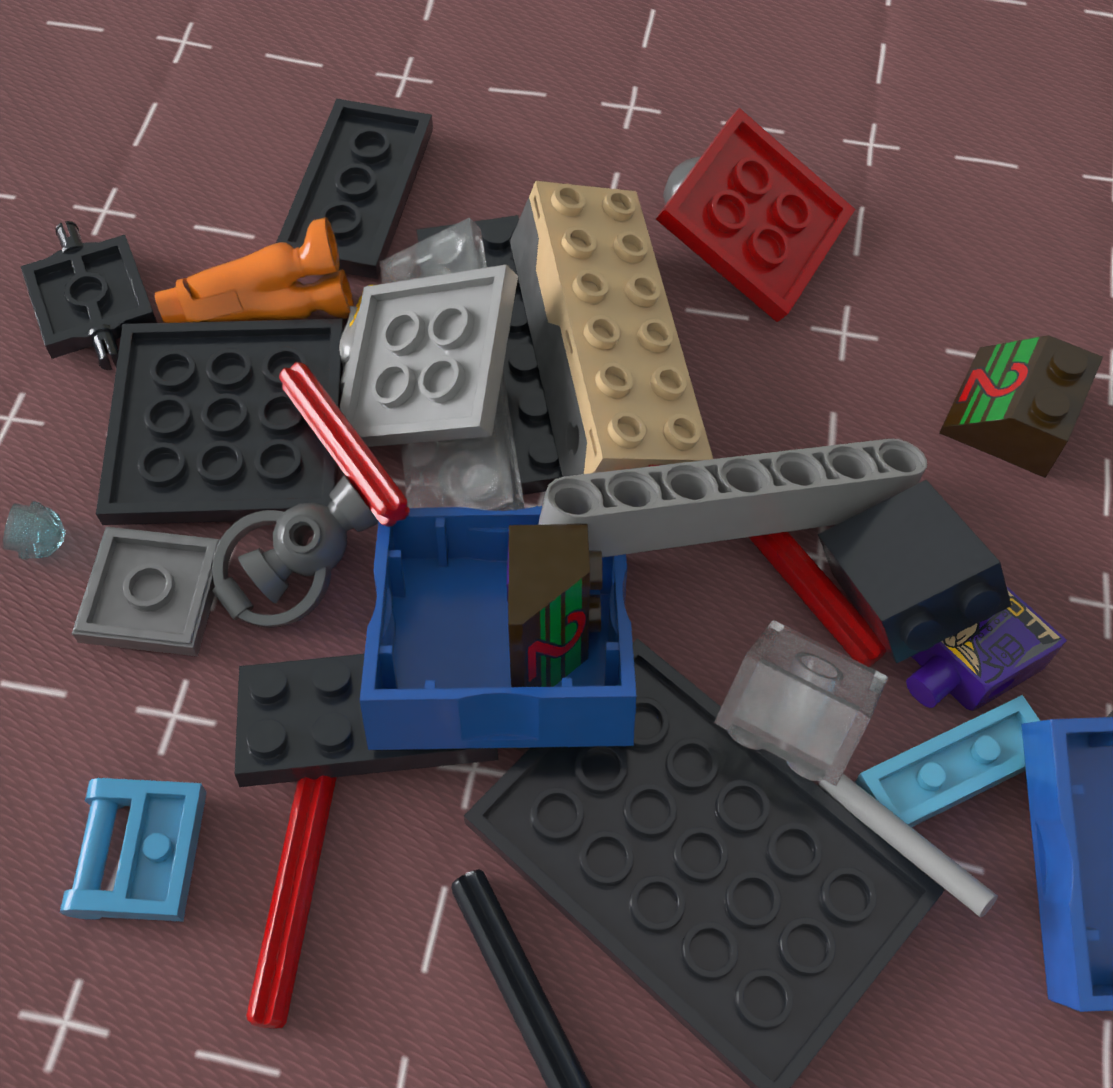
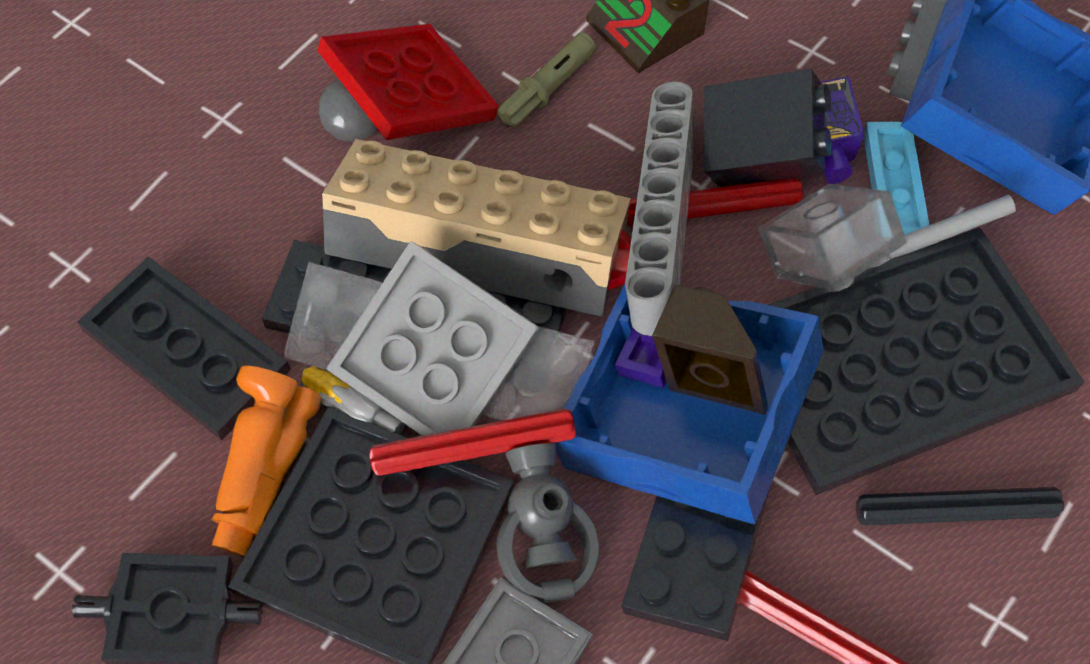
camera: 65 degrees left, 0 degrees up
none -> olive axle [497,32,596,128]

